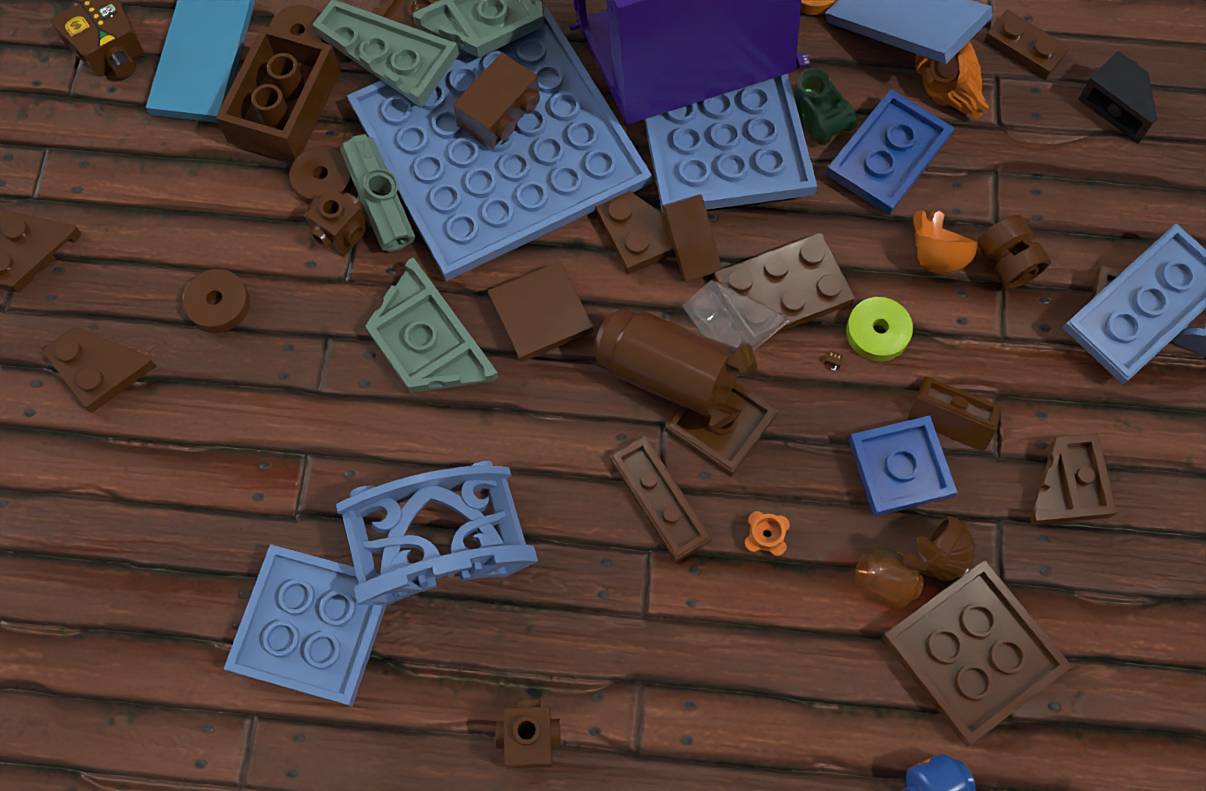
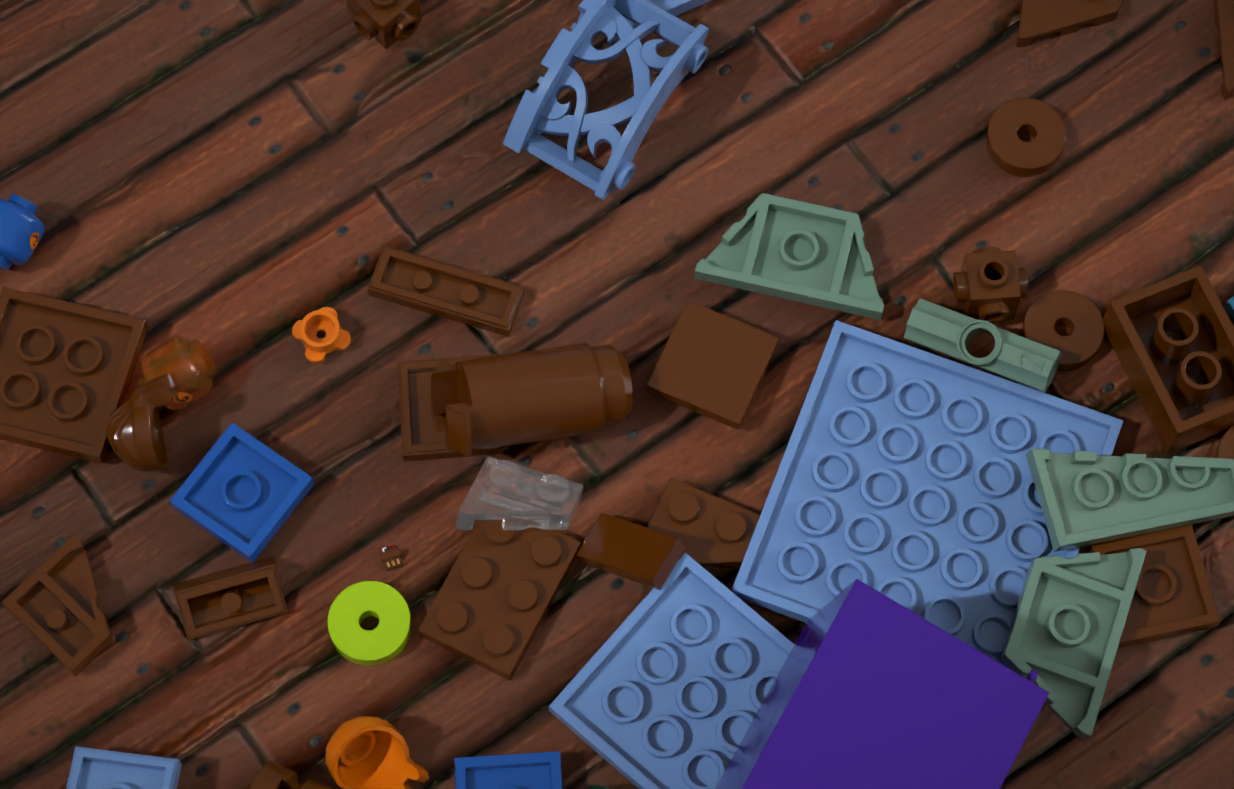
camera: 140 degrees right, 0 degrees up
reddish brown brick [453,53,540,149] -> none

